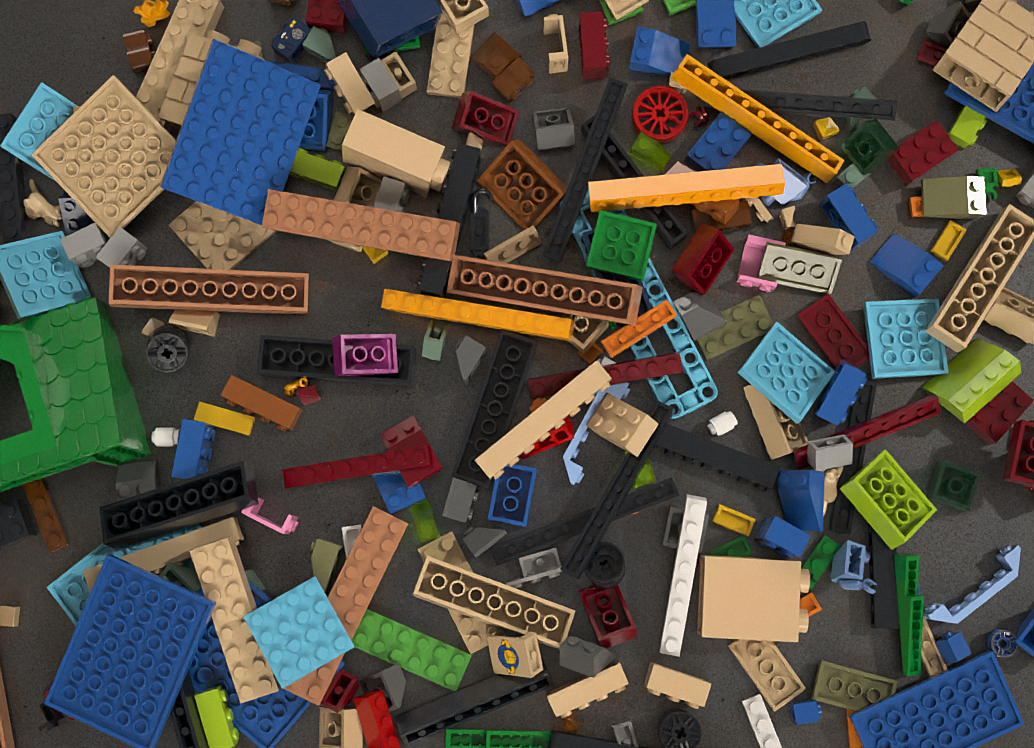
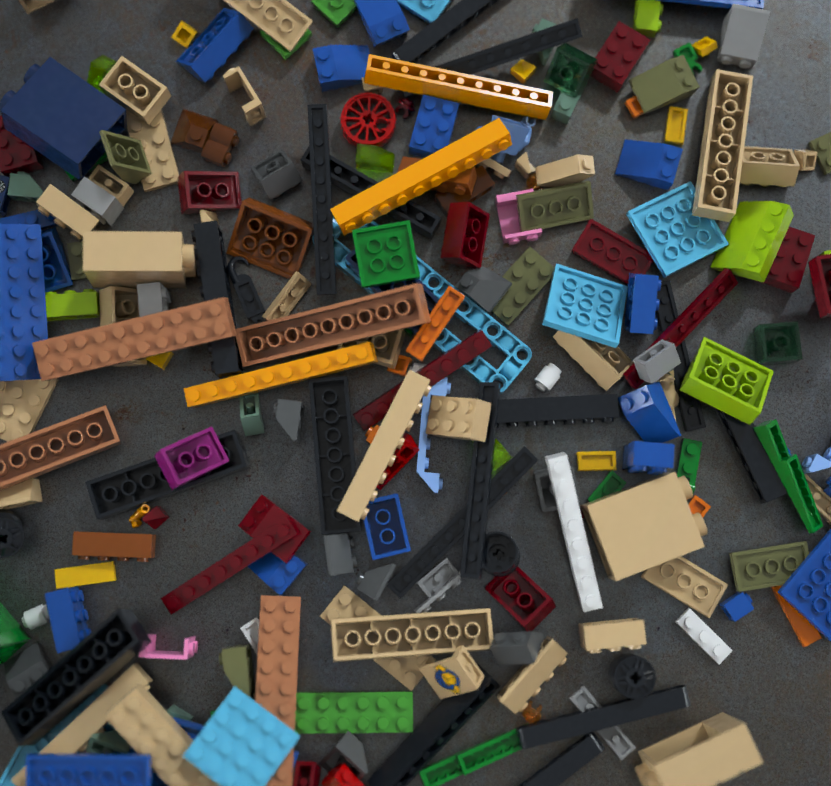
camera: 30 degrees left, 0 degrees up
clear neon green slope [411,500,441,543] -> none
dark red brick [579,12,610,80] -> none
blue brick [819,183,878,251] -> none
medium blue torso [830,540,877,594] -> none
none -> olive slope [99,130,152,184]

